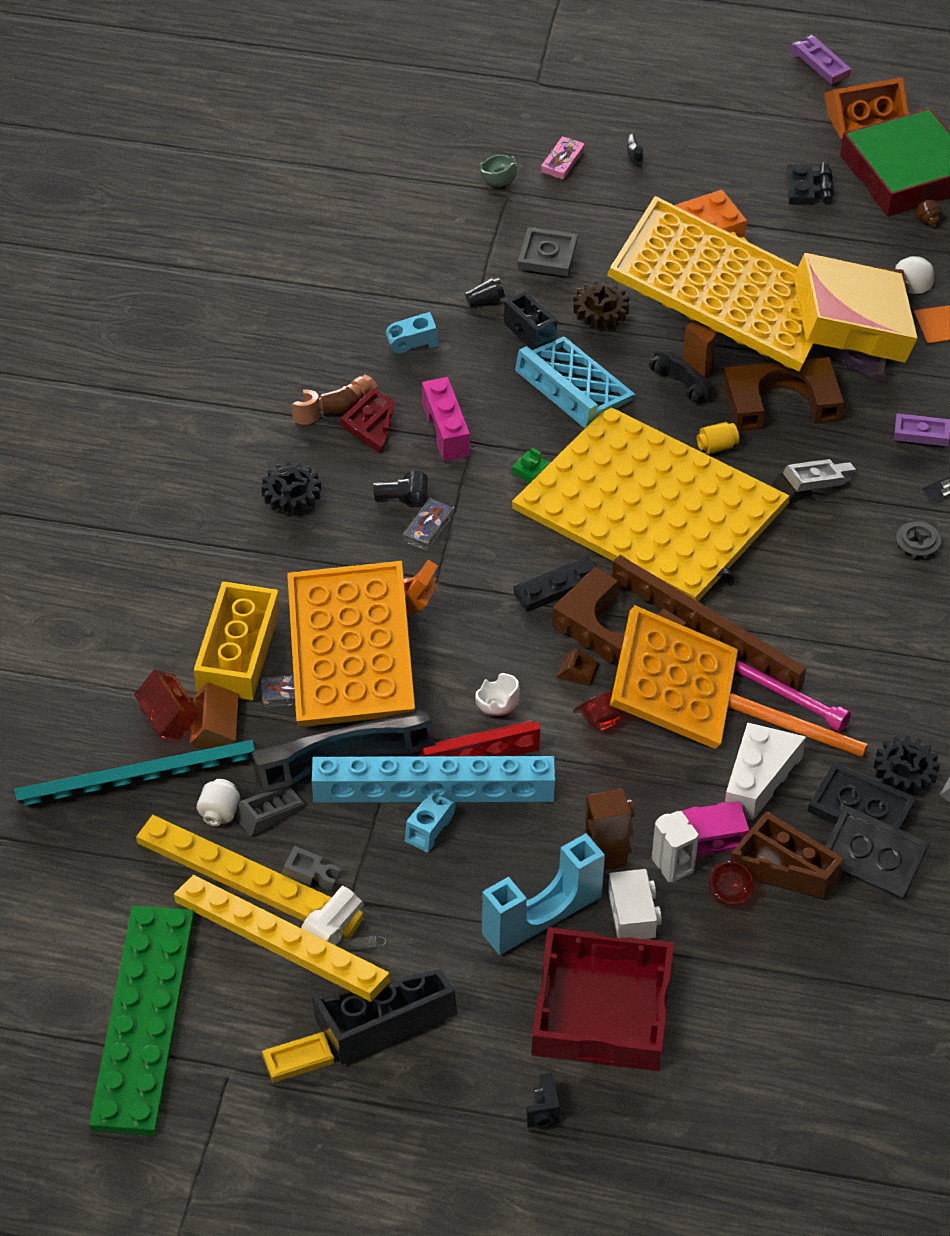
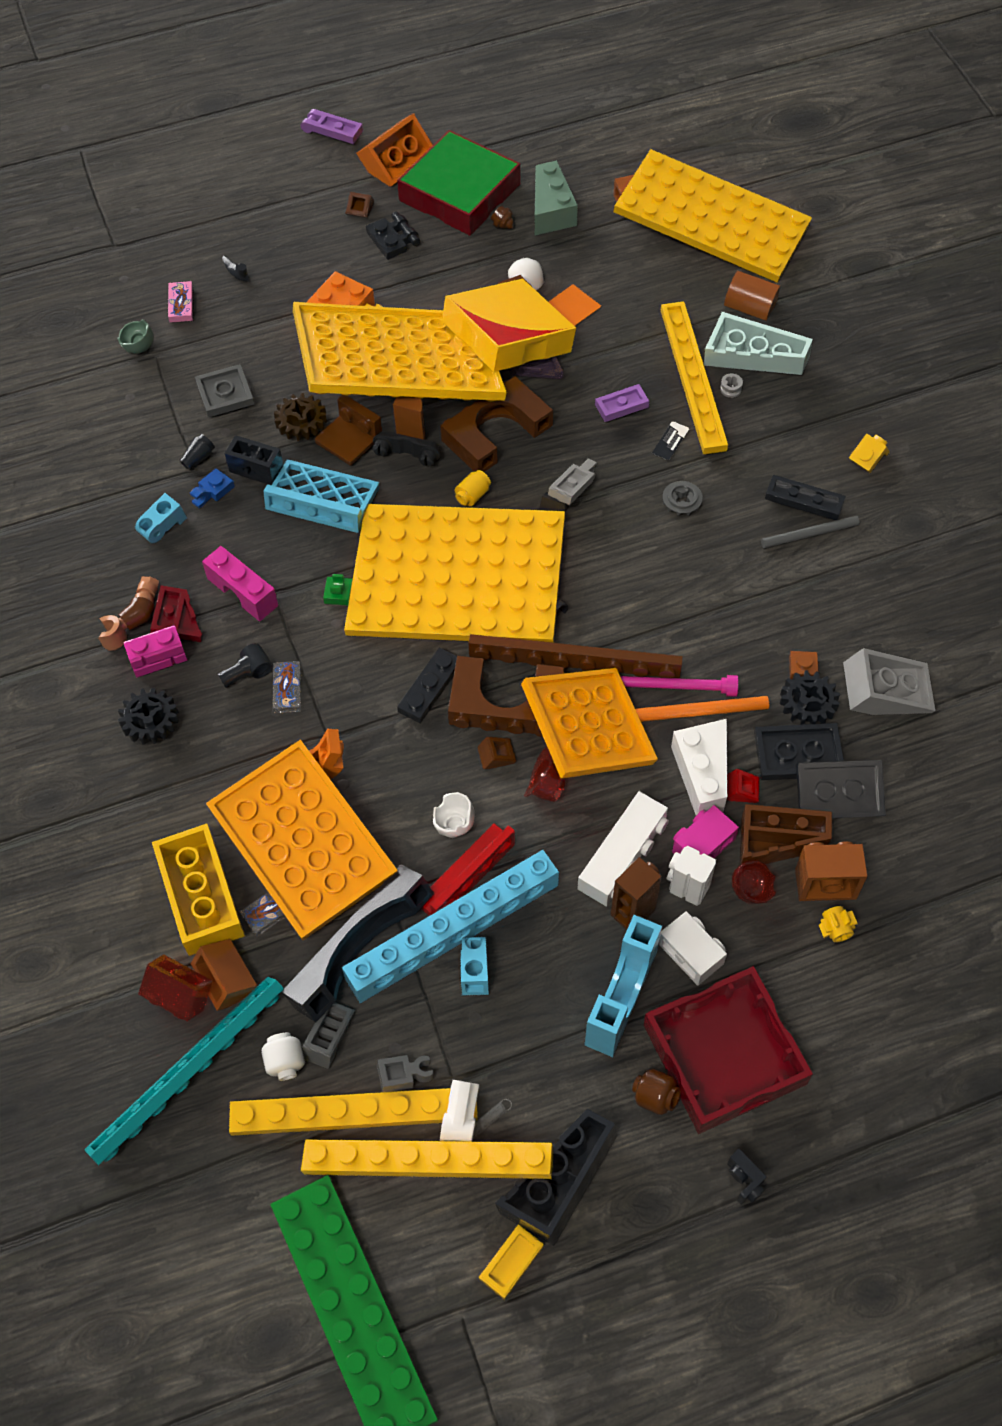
camera: 30 degrees left, 10 degrees up
none -> dark pink brick [123,625,187,678]
none -> blue plate [190,469,234,508]
none -> reddish brown bracket [315,395,382,465]
none -> reddish brown slope [346,192,374,218]
none -> white brick [578,791,669,907]
none -> reddish brown head [632,1069,681,1115]
none -> red slope [726,769,759,803]
none -> dark orange plate [789,651,818,679]
none -> dark orange brick [795,842,867,901]
none -> yellow gear [819,906,858,942]

